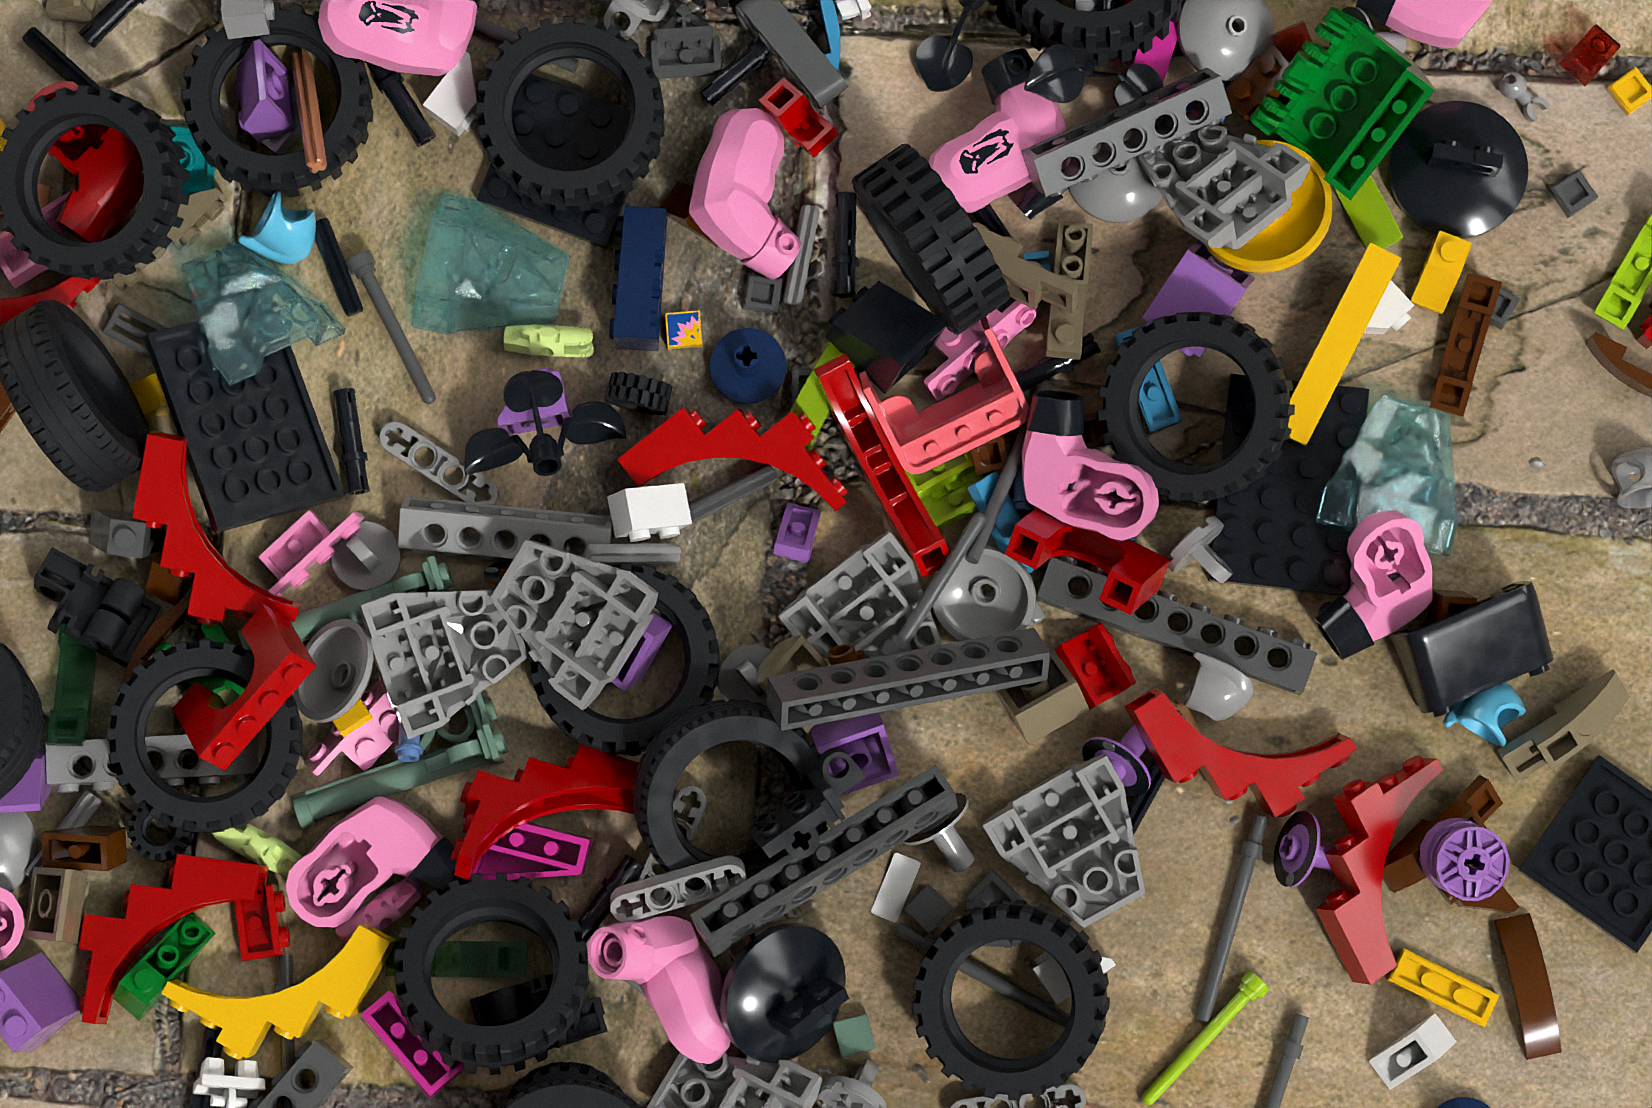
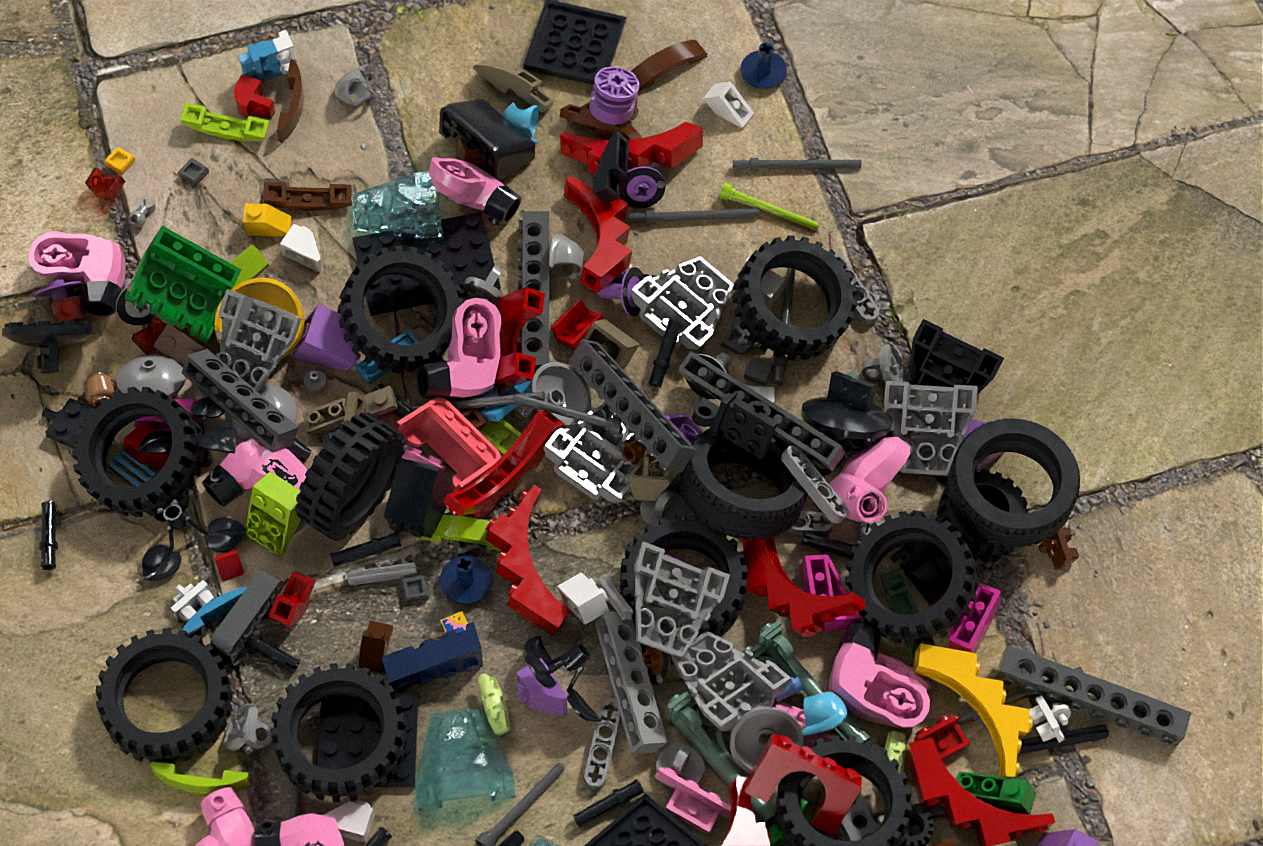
camera: 115 degrees left, 20 degrees down
black tyre [605,372,673,416] -> none
dark grey slope [651,3,722,79] -> none
dark grey axle [688,464,777,524] -> none
bright pink piece [689,108,802,280] -> none
medium lavender slope [773,502,821,562] -> none
yellow tile [1288,242,1402,446] -> none
yellow tile [1387,948,1500,1028] -> none
black bracket [1388,101,1528,238] -> none
none -> red slope [214,550,244,581]
none -> lime slope [245,471,301,558]
none -> light grey tile [304,370,327,394]
none -> black slope [593,131,629,204]
none -> black pin [648,320,682,388]
none -> medium azure piece [802,692,847,736]

